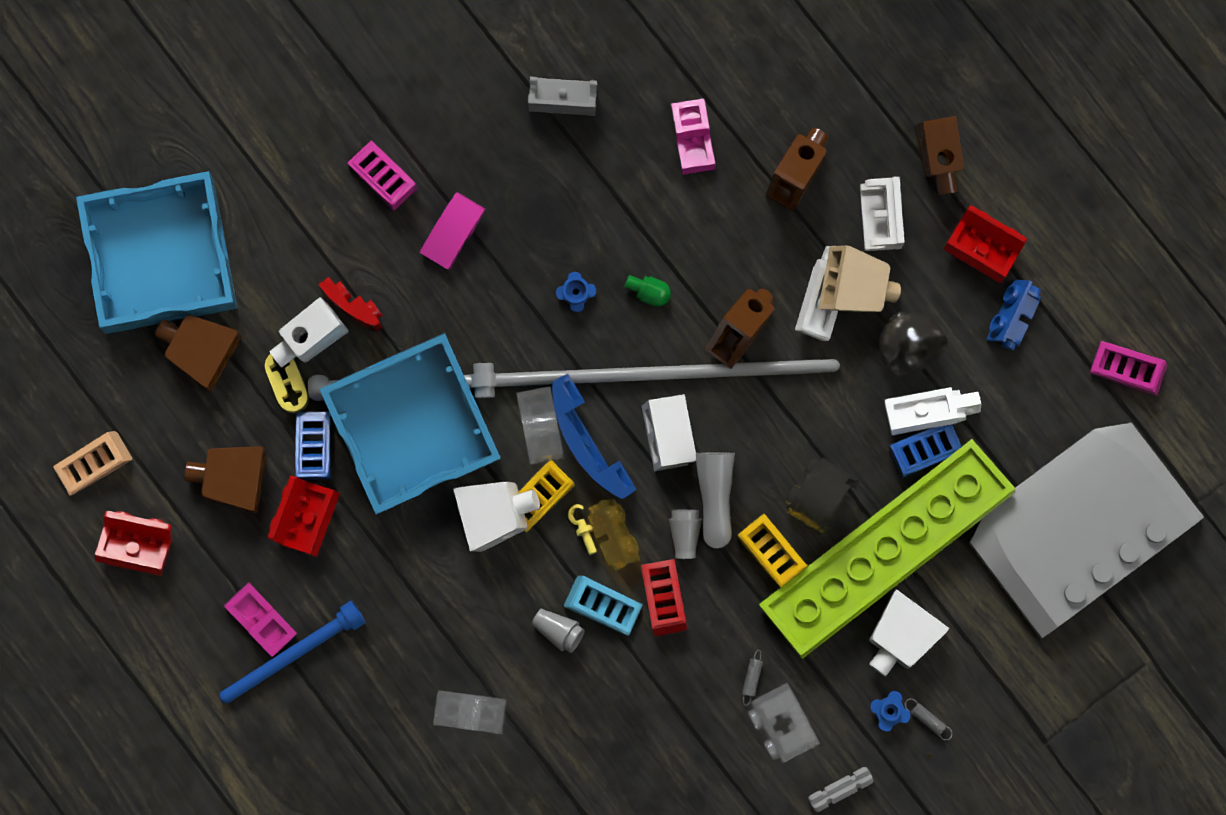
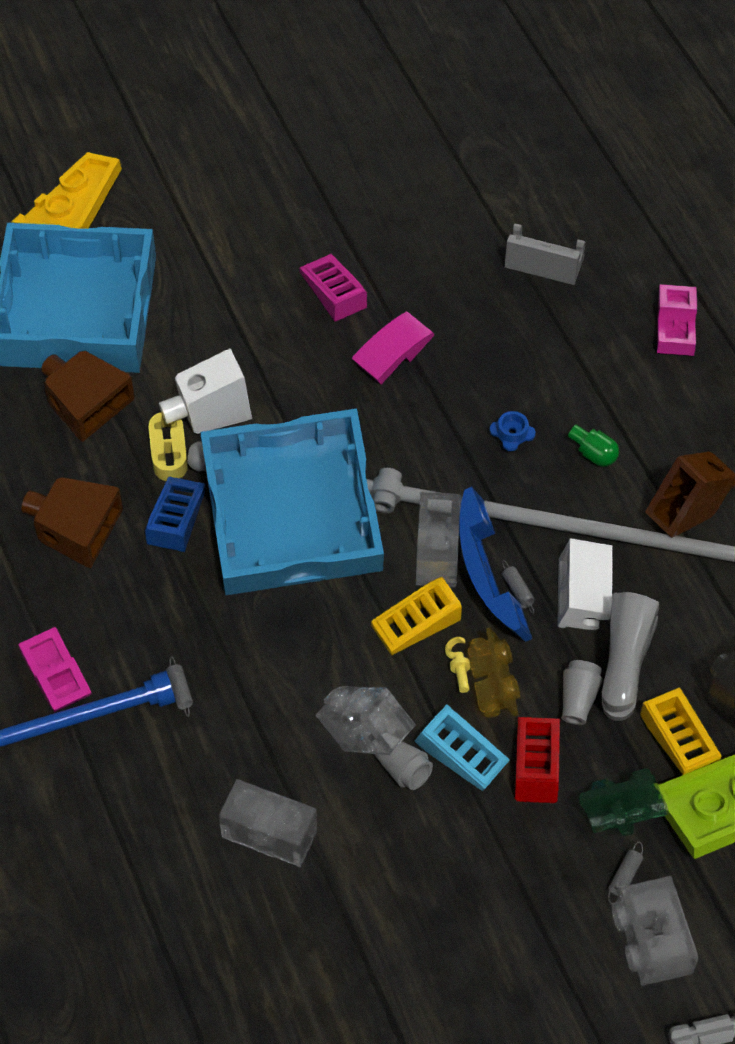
camera: 15 degrees right, 25 degrees down
red bracket [268,476,340,557] -> none
red slope [318,277,383,331] -> none
white torso [454,482,540,552] -> none
none -> yellow wing [12,152,122,229]
none -> light grey piece [166,656,193,717]
none -> clear brick [316,686,416,755]
none -> light grey piece [502,560,535,614]
none -> clear green hips [579,768,668,836]

